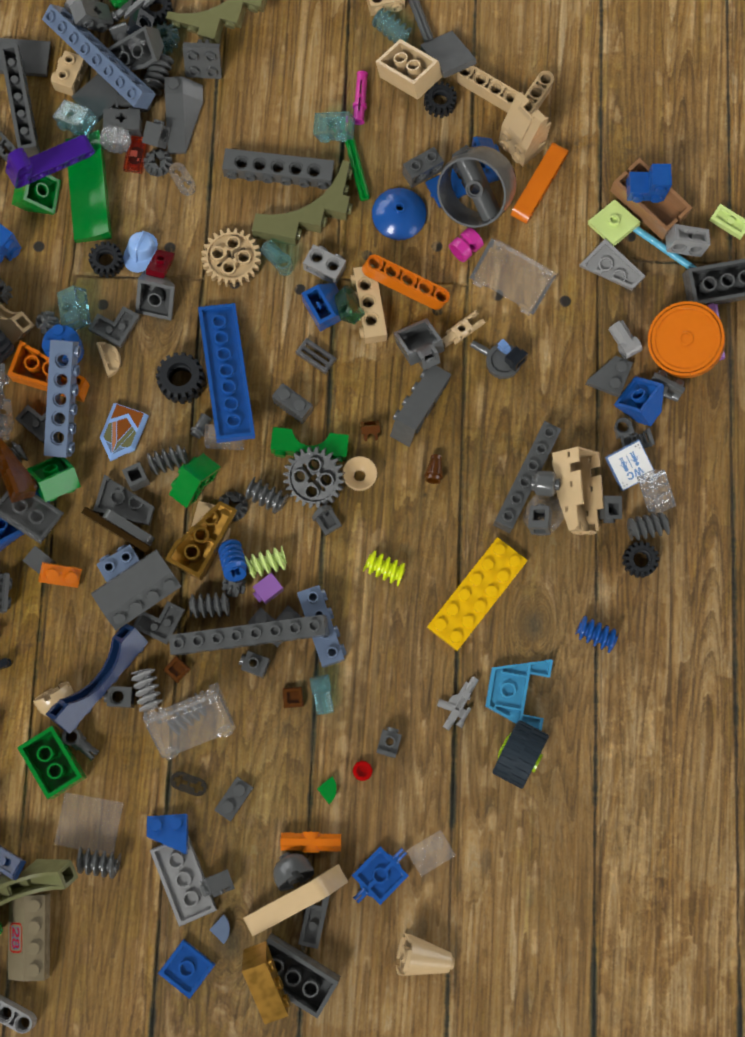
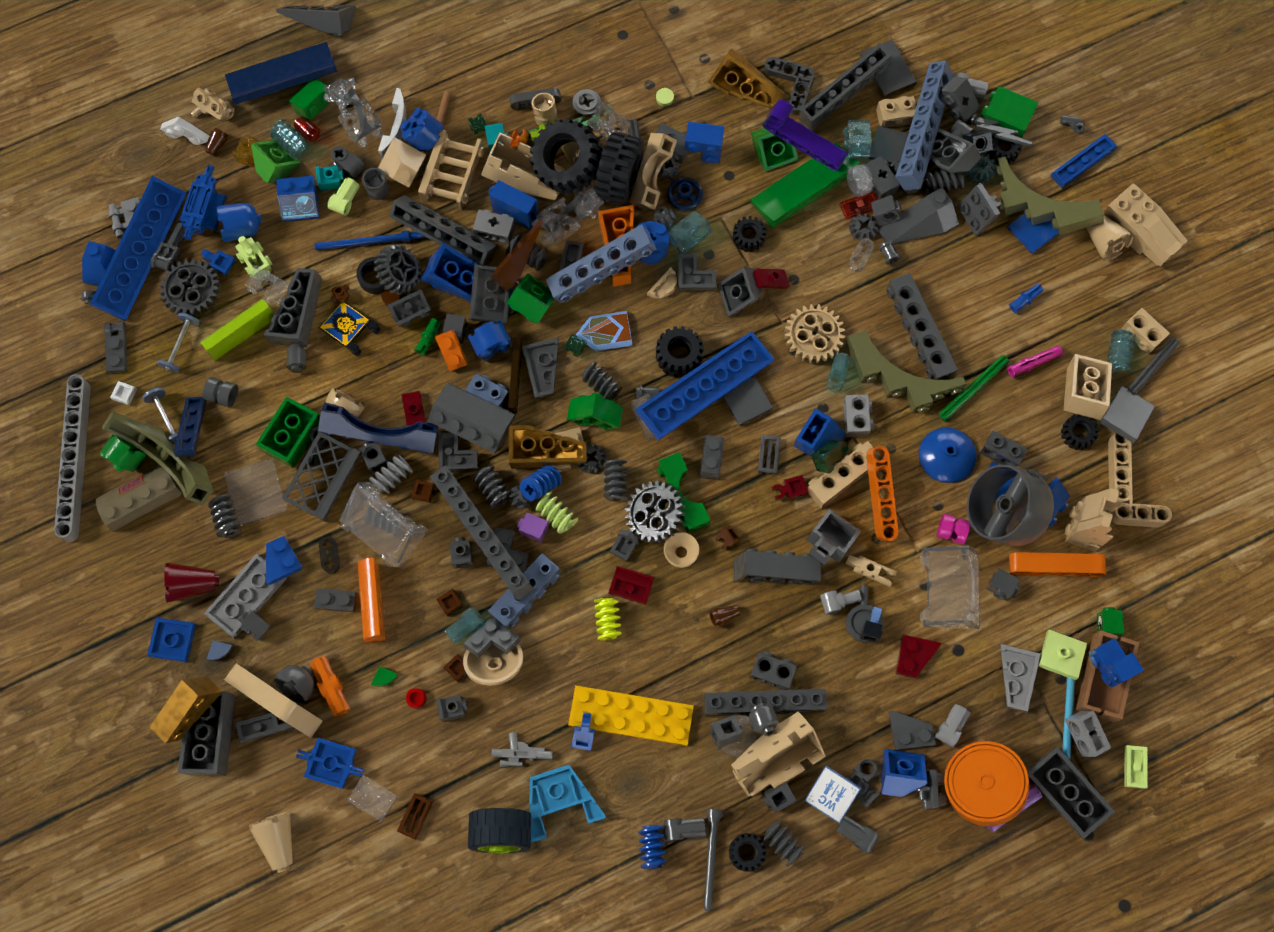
camera: 65 degrees right, 5 degrees down
dark grey beam [102,509,155,546] -> none
dark grey brick [122,462,150,492] -> none
light blue piece [123,231,158,273] -> none
clear light blue brick [313,111,355,143] -> none
clear brick [637,470,677,513] -> none
none -> dark red cone [164,563,219,602]
none -> dark grey fence [282,431,361,521]
none -> orange brick [357,557,385,643]
none -> reddish brown tile [397,793,434,840]
none -> dark red plate [401,391,426,426]
none -> green pin [414,318,442,356]
none -> reddish brown tile [443,654,466,682]
none -> dark grey plate [463,618,521,657]
none -> tan dish [463,644,523,686]
none -> blue brick [468,320,512,361]
none -> clear green wheel [564,334,587,357]
none -> blue plate [571,712,595,751]
none -> dark red plate [608,566,654,605]
none -> dark grey piece [664,818,706,841]
none -> dark blue piece [667,177,703,211]
none -> dark grey piece [704,809,723,911]
none -> dark grey tile [723,376,773,426]
none -> dark grey brick [750,652,797,690]
none -> dark red plate [772,475,808,500]
none -> light grey pin [820,590,861,615]
none -> dark grey piece [836,816,880,854]
none -> dark grey bush [878,240,901,265]
none -> dark red wing [895,635,941,678]
none -> dark grey brick [986,568,1020,600]
none -> blue tile [1008,214,1058,254]
none -> blue axle [1009,283,1044,314]
none -> green brick [1097,607,1124,637]

